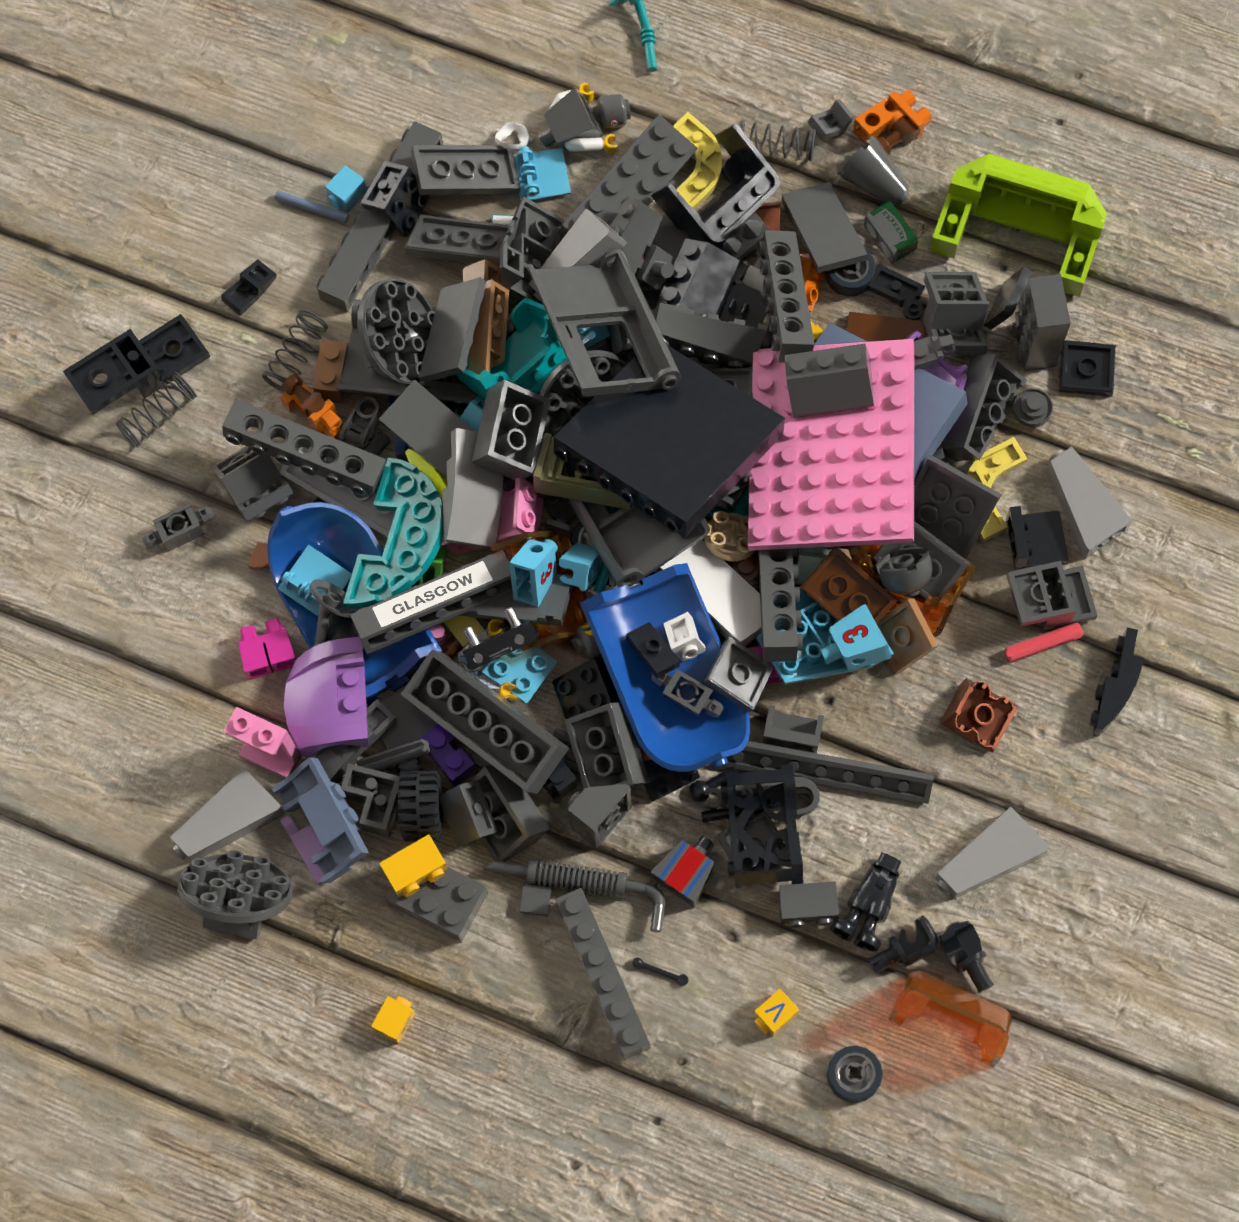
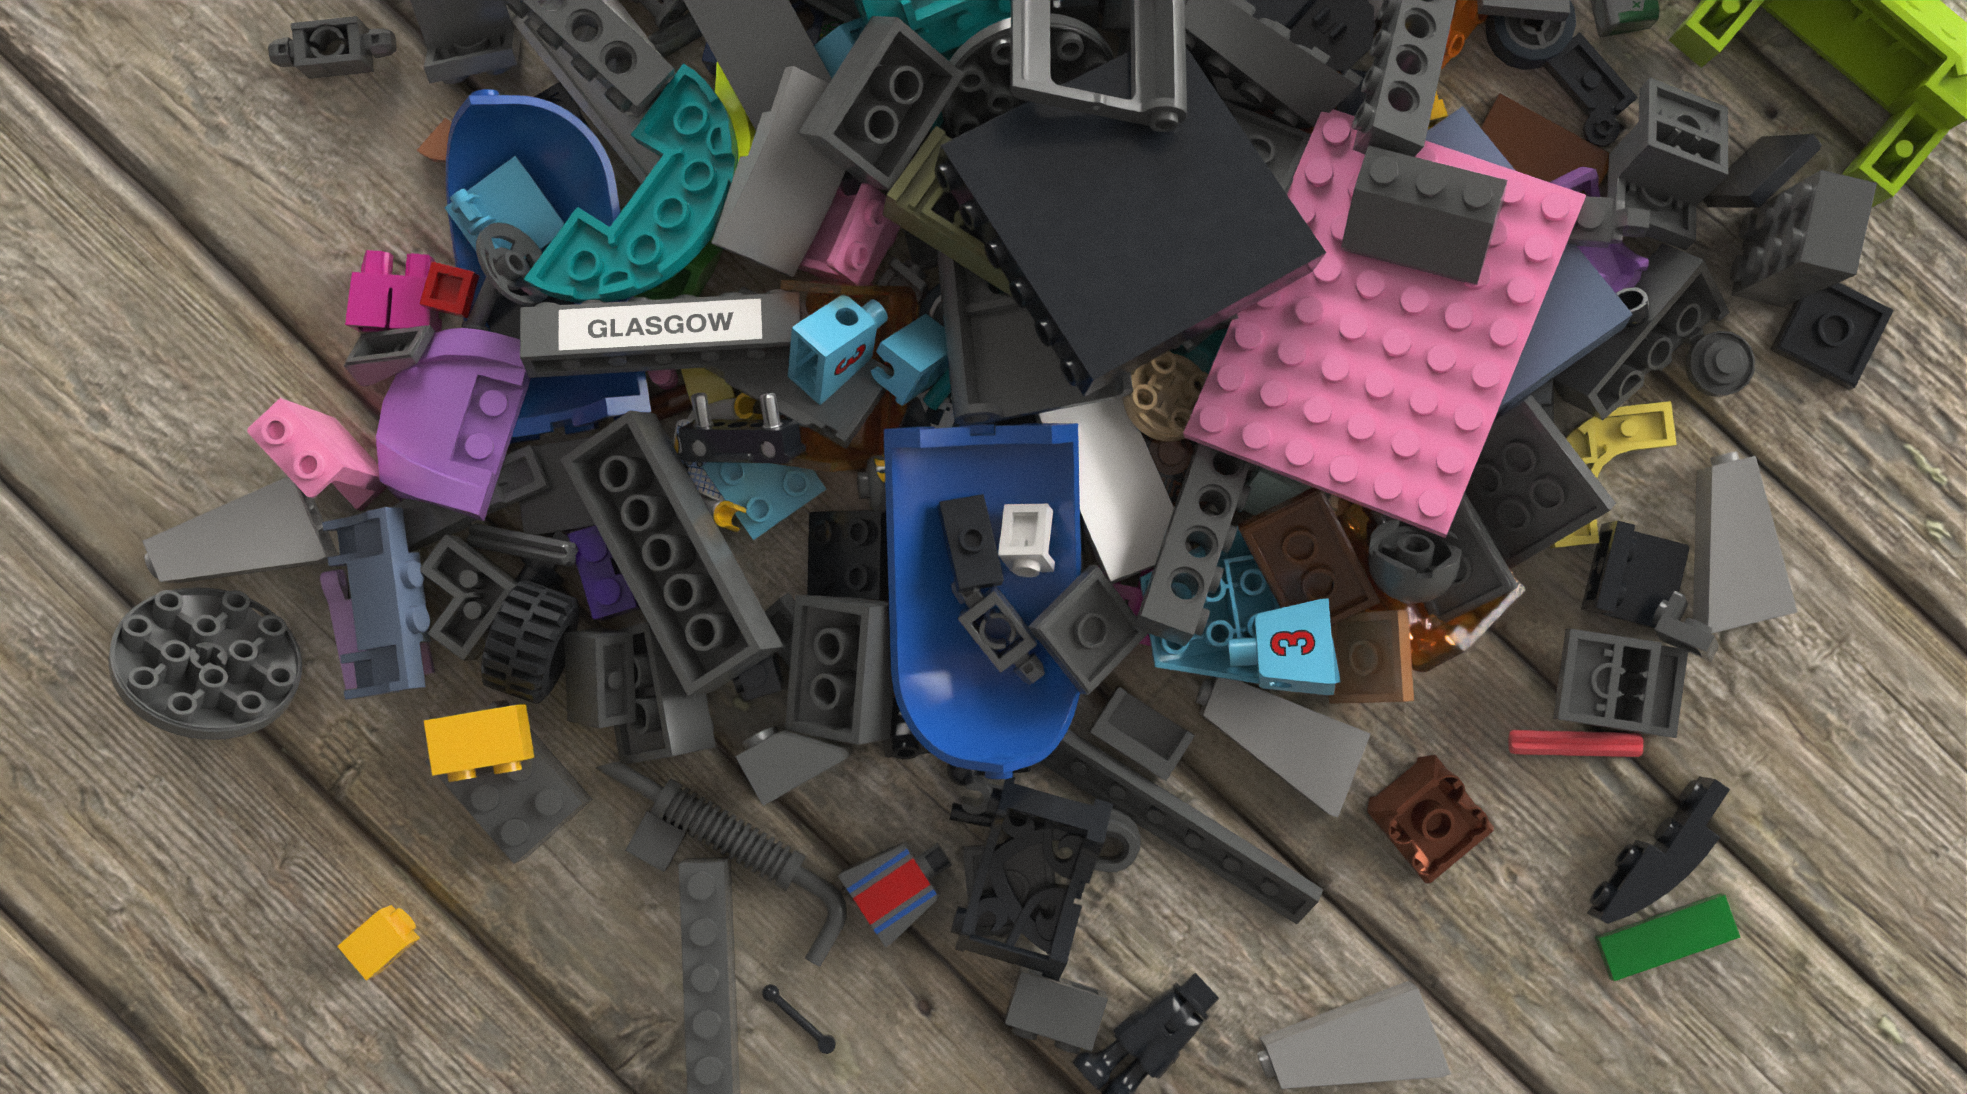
camera: 20 degrees right, 15 degrees up
none -> dark grey slope [344,325,435,387]
none -> red tile [419,261,480,318]
none -> light grey slope [1196,677,1371,818]
none -> green tile [1595,893,1741,981]
none -> black hinge [1616,287,1650,328]
none -> dark grey bracket [1653,591,1719,662]

